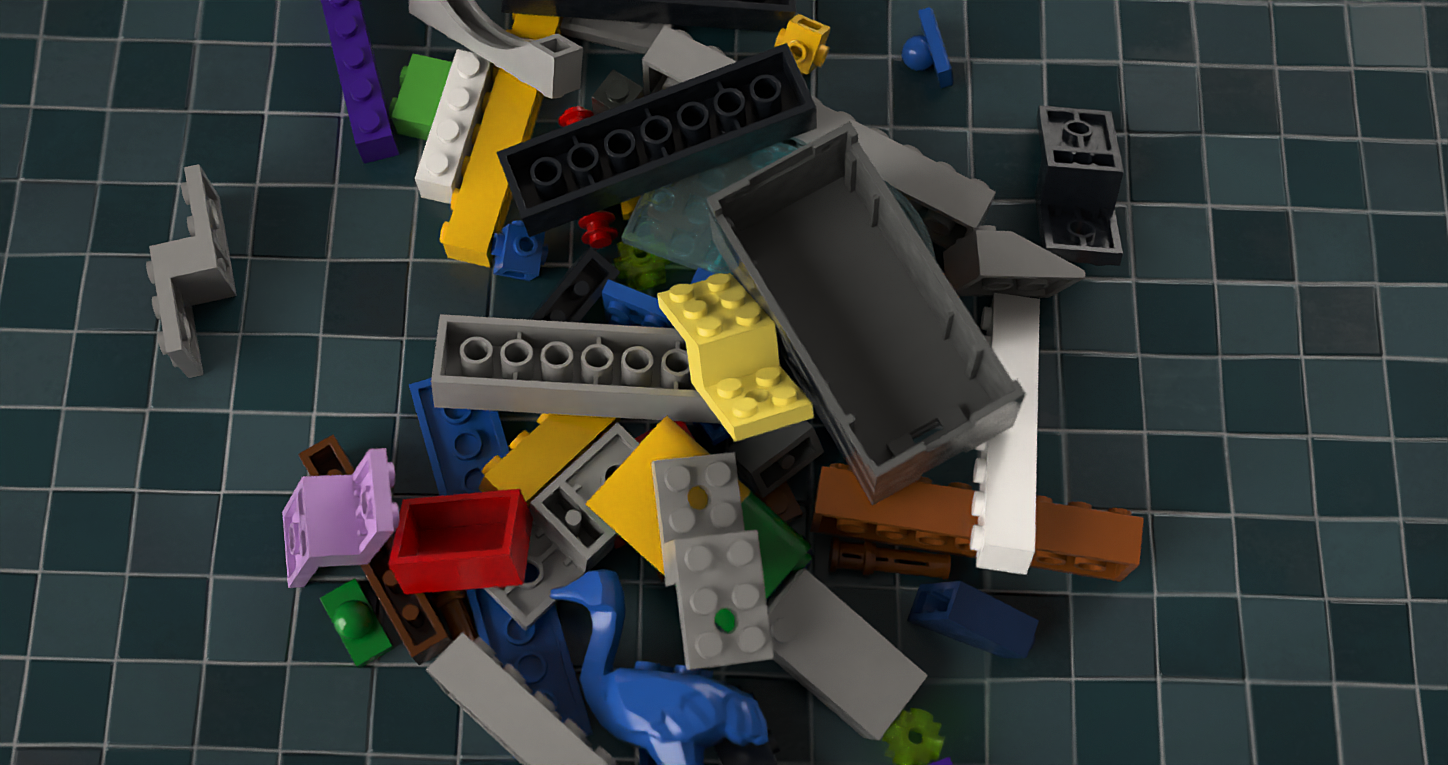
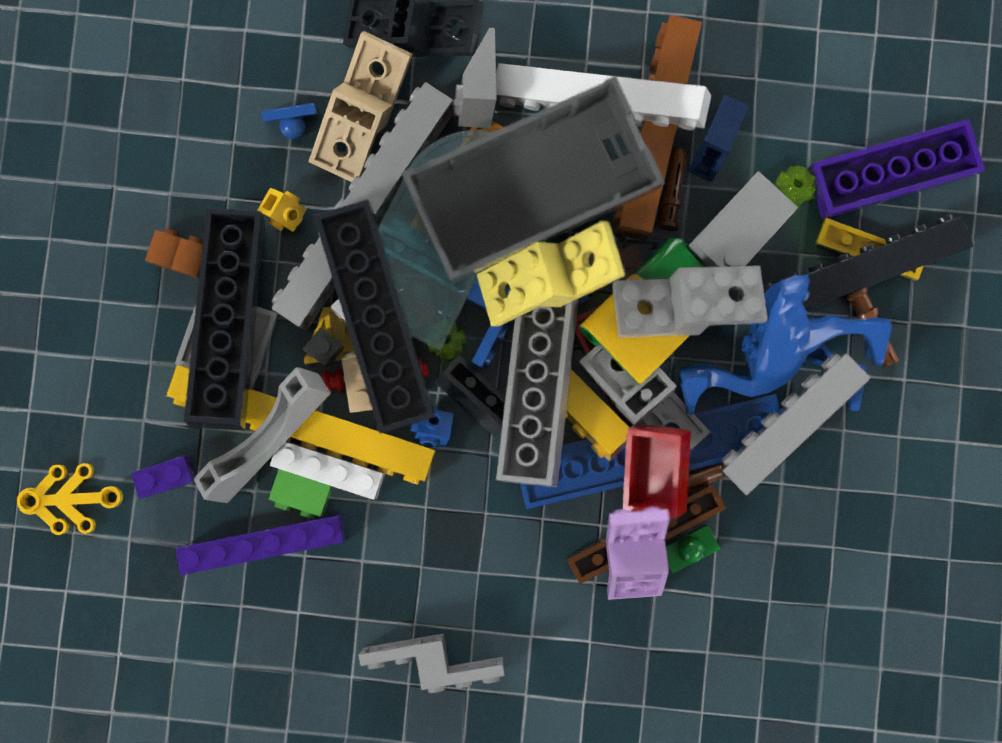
camera: 85 degrees left, 15 degrees up
none -> tan bracket [308,31,413,182]

